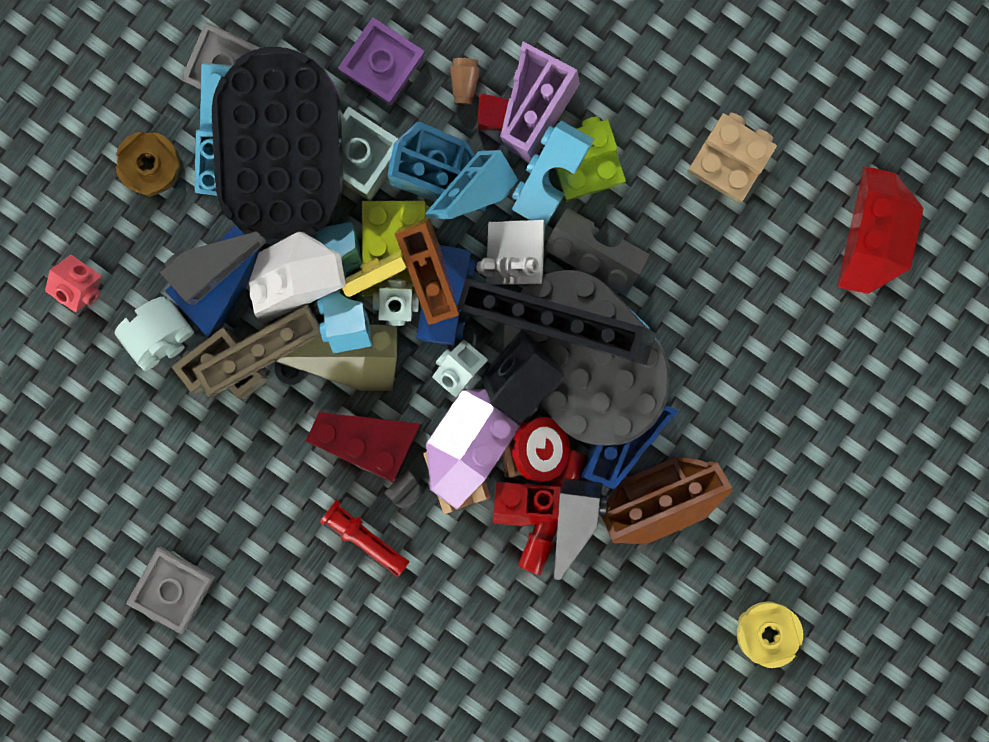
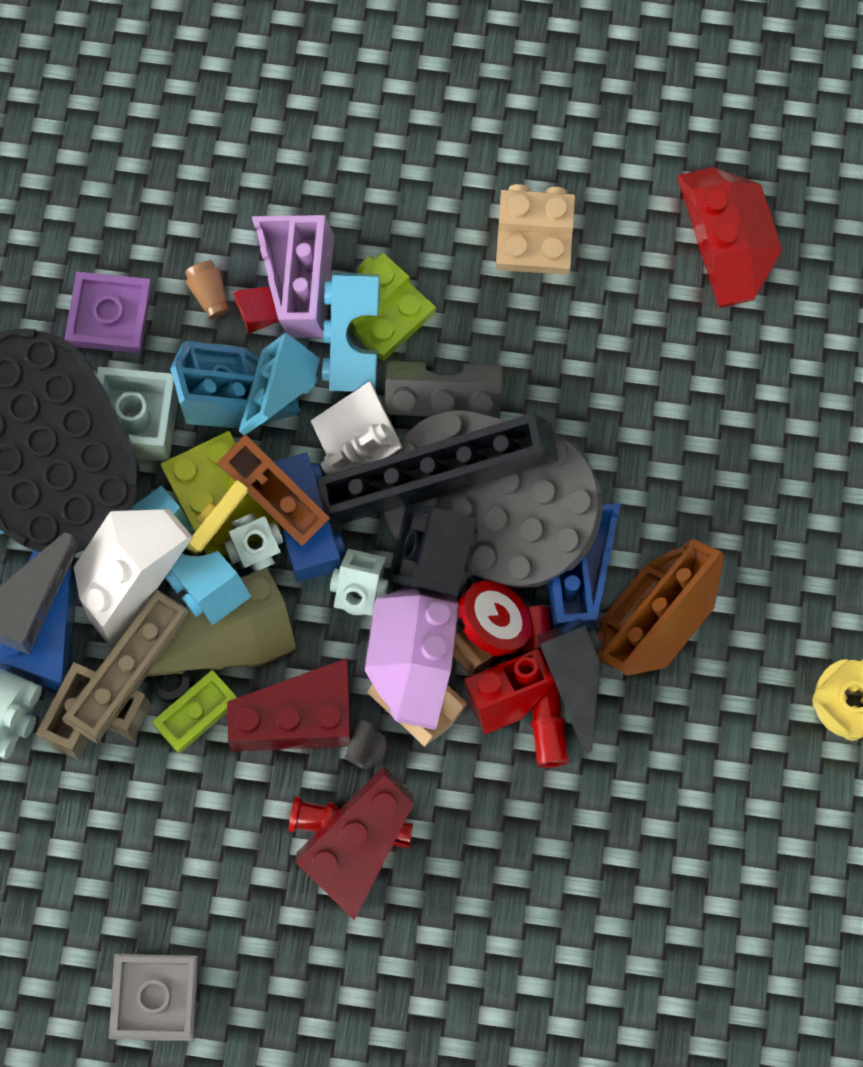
camera: 25 degrees left, 15 degrees down
none -> lime plate [152,670,237,754]
none -> dark red wedge [295,766,414,920]

